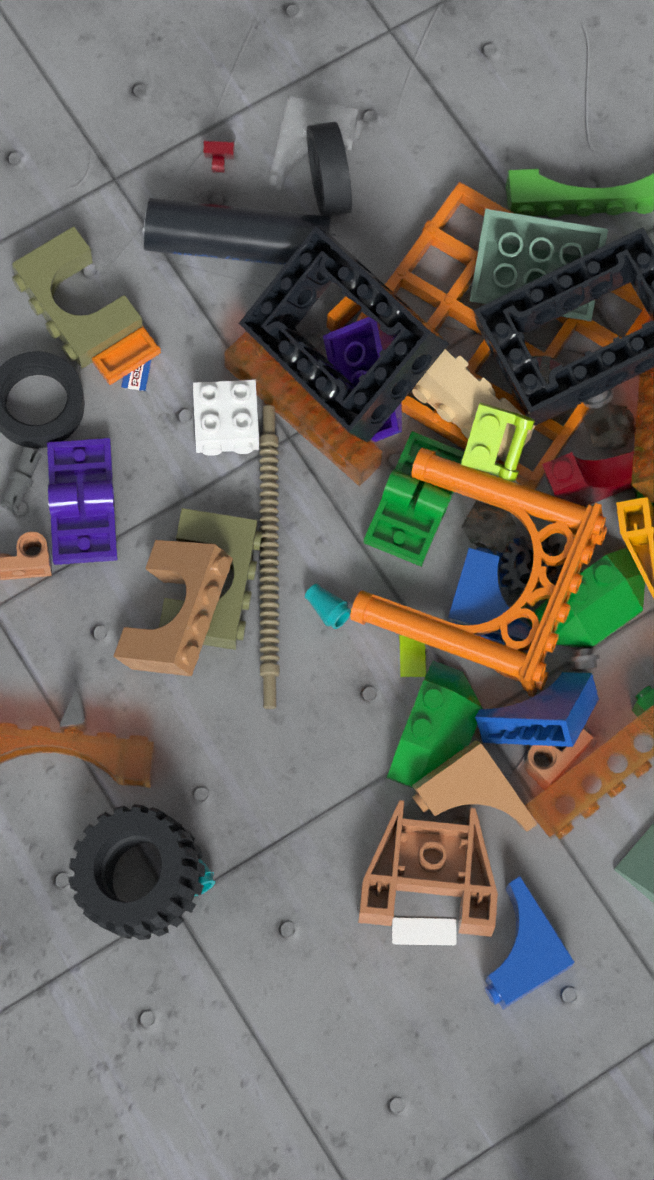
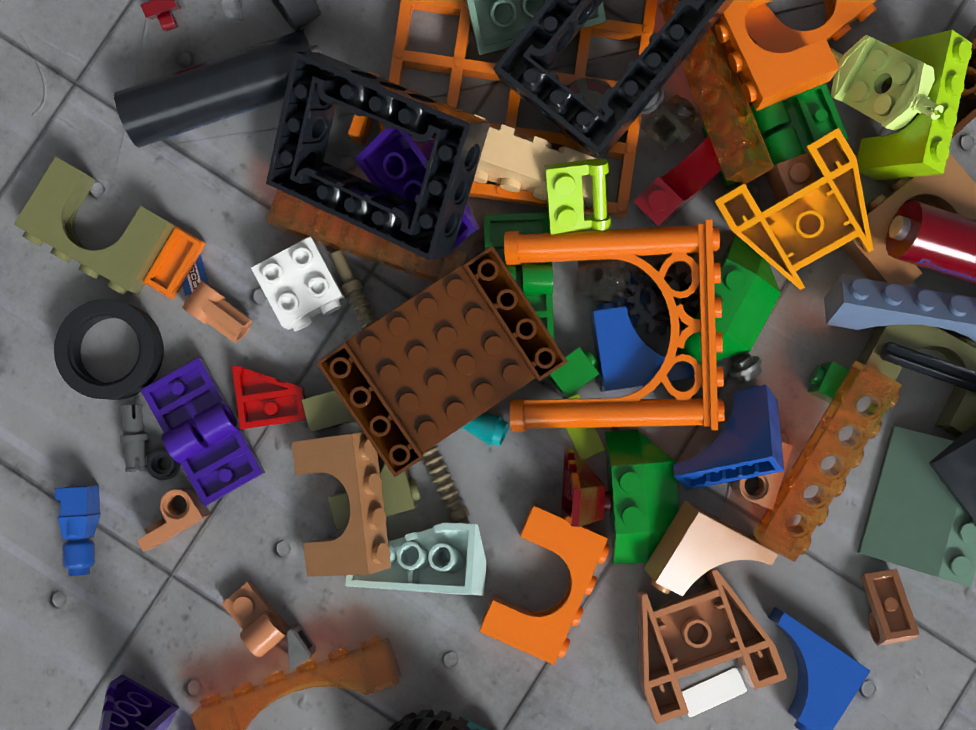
camera: 20 degrees left, 15 degrees up
none -> black plate [147,447,181,480]
none -> nougat piece [182,281,253,343]
none -> nougat plate [221,580,290,657]
none -> red wing [232,366,307,430]
none -> reddish brown slope [316,246,568,477]
none -> light aqua wedge [345,523,486,596]
none -> orange arch [479,504,610,665]
none -> green brick [548,347,599,399]
none -> dark red wedge [561,448,611,527]
none -> nougat plate [861,569,920,646]

